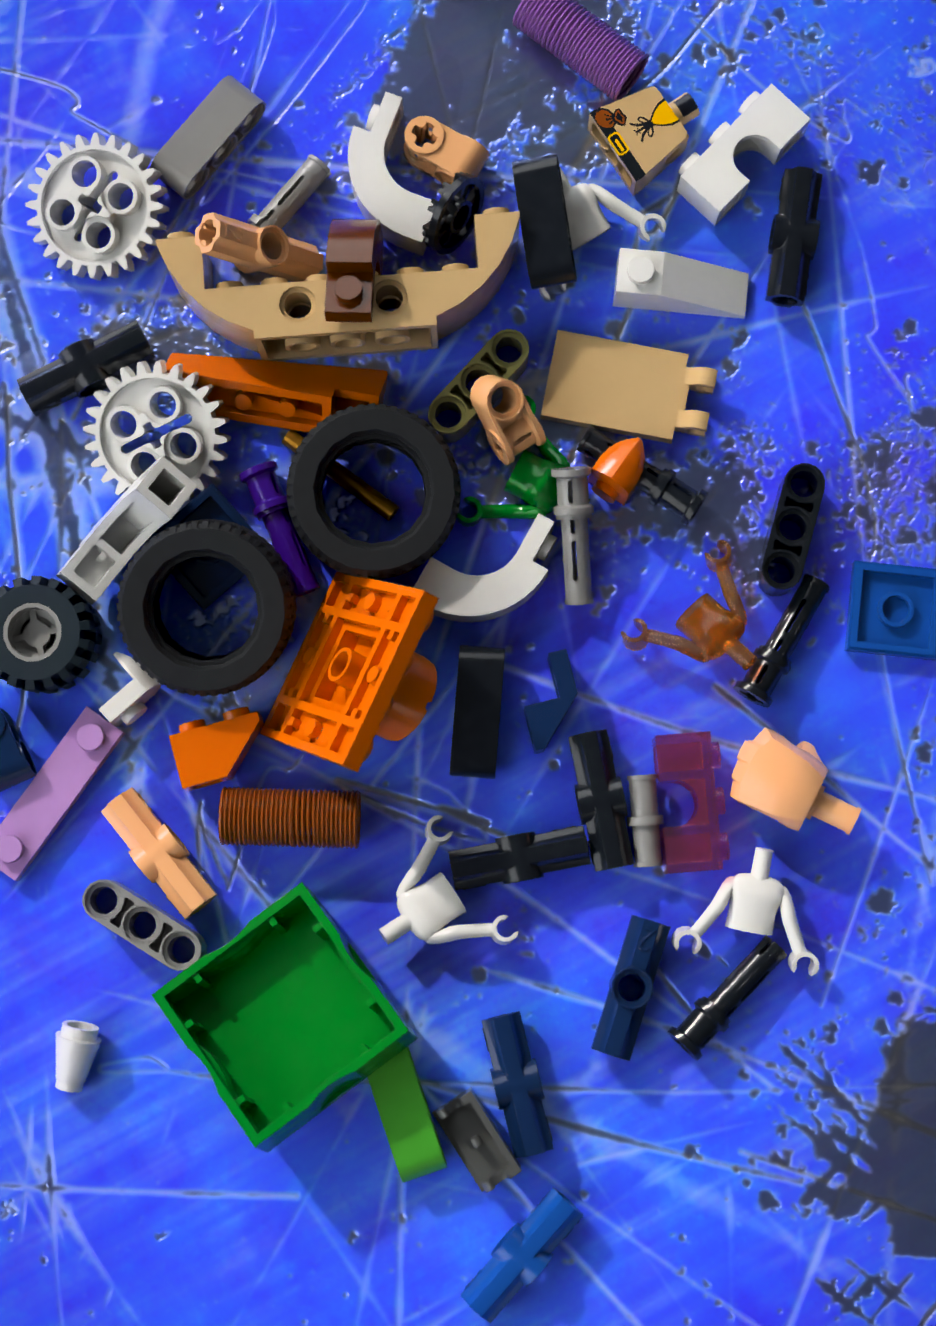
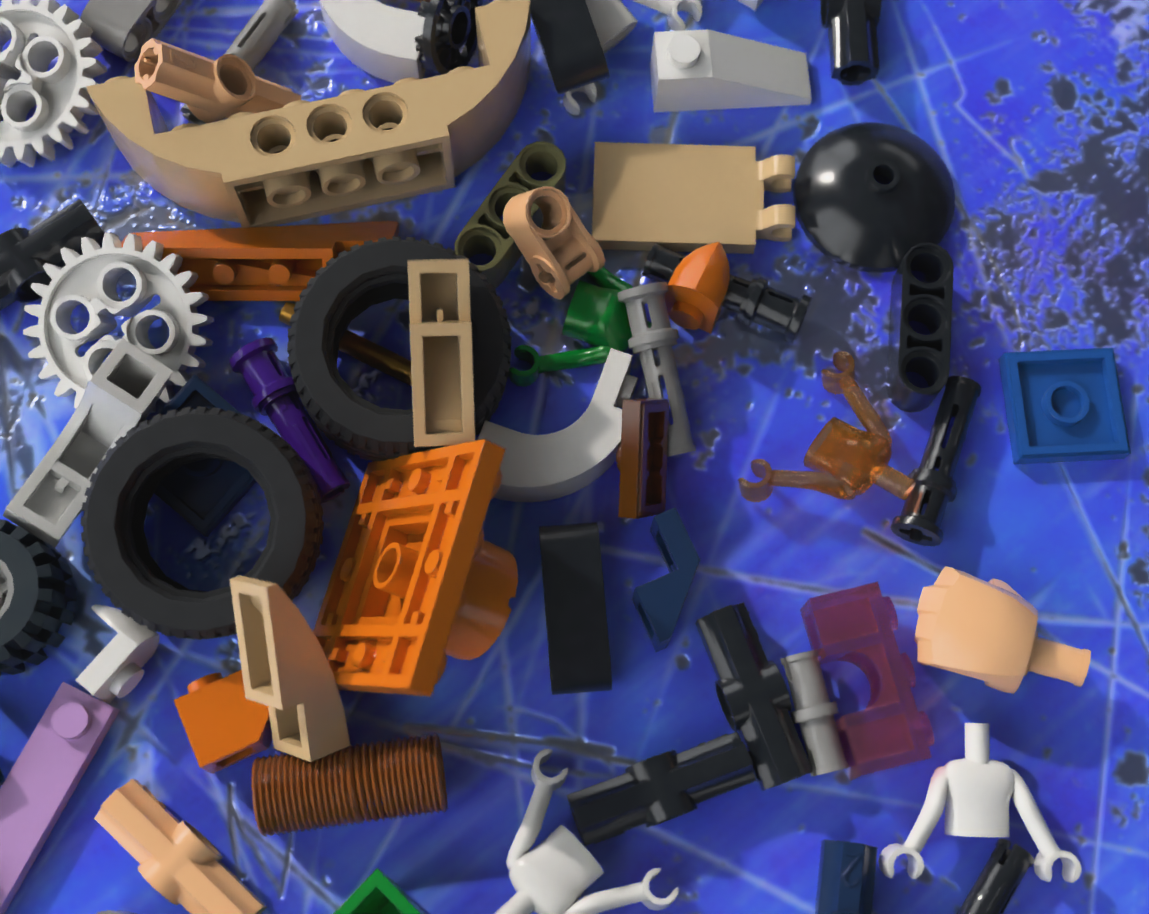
camera: 15 degrees left, 10 degrees down
reddish brown arch [324,219,384,322] -> none
none -> tan slope [230,576,350,762]
none -> tan slope [407,259,475,447]
none -> reddish brown plate [616,398,669,519]
none -> black dish [793,122,955,273]

